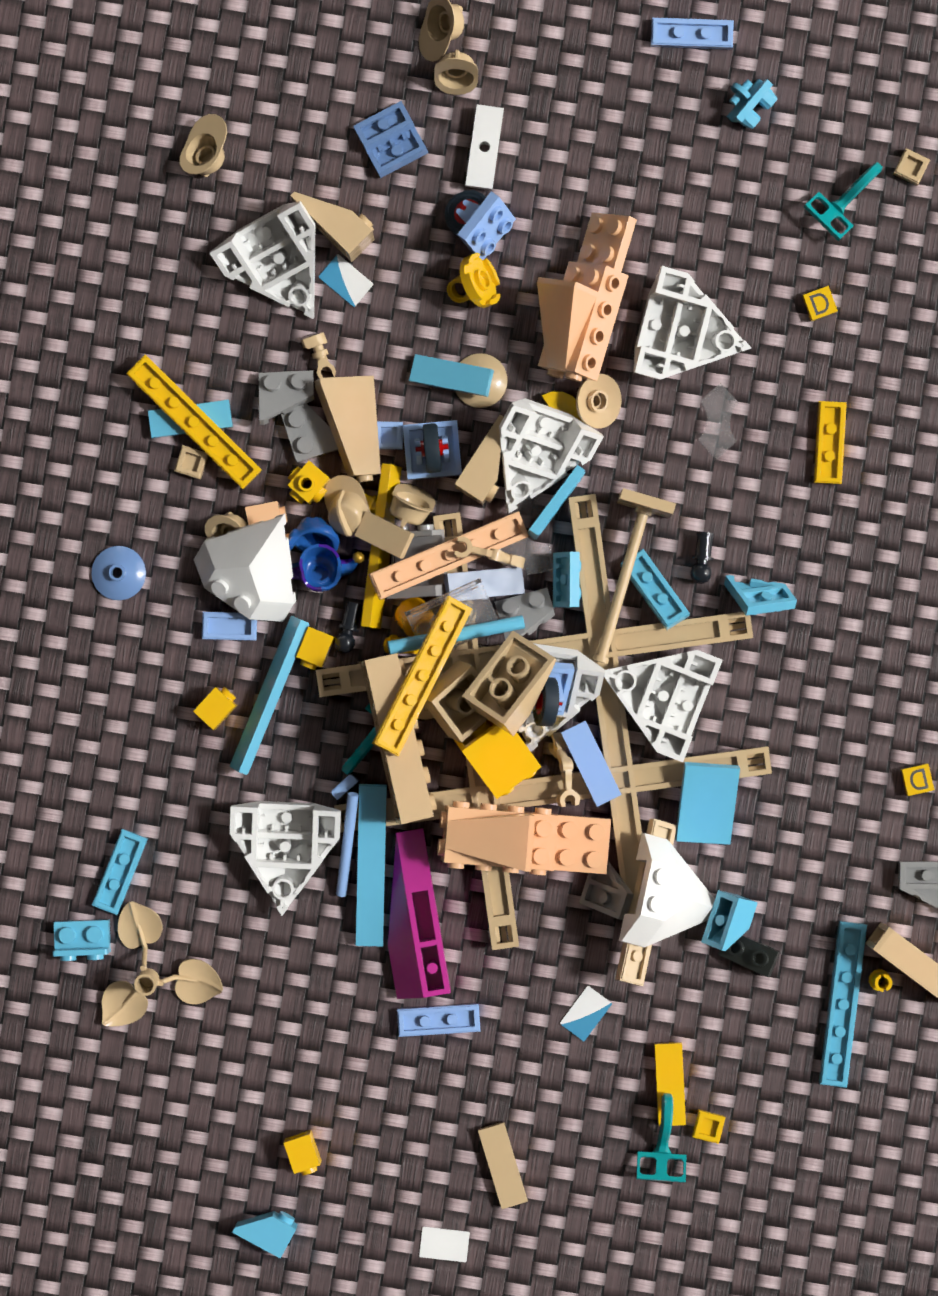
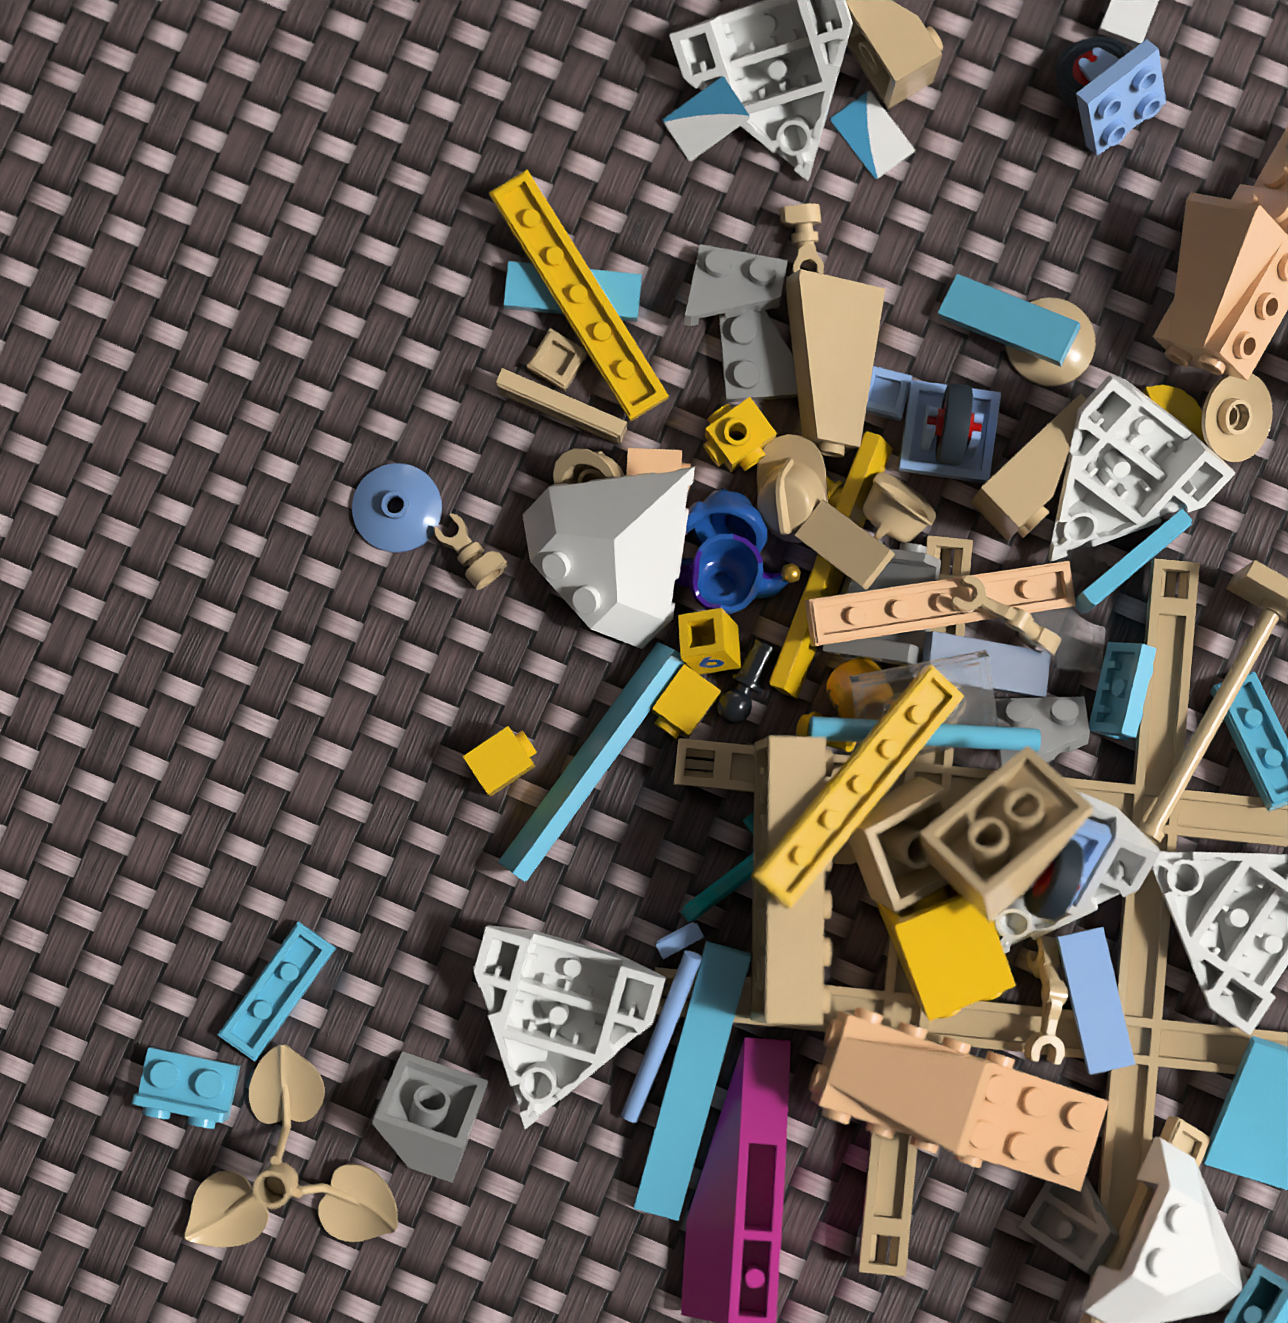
camera: 10 degrees right, 5 degrees down
light blue tile [202,612,257,640] -> none
yellow tile [447,253,500,308] -> none
none -> light grey slope [372,1051,488,1183]
none -> tan piece [434,513,508,590]
none -> tan tile [496,368,627,445]
none -> sticker [663,76,750,161]
none -> yellow brick [678,608,741,675]

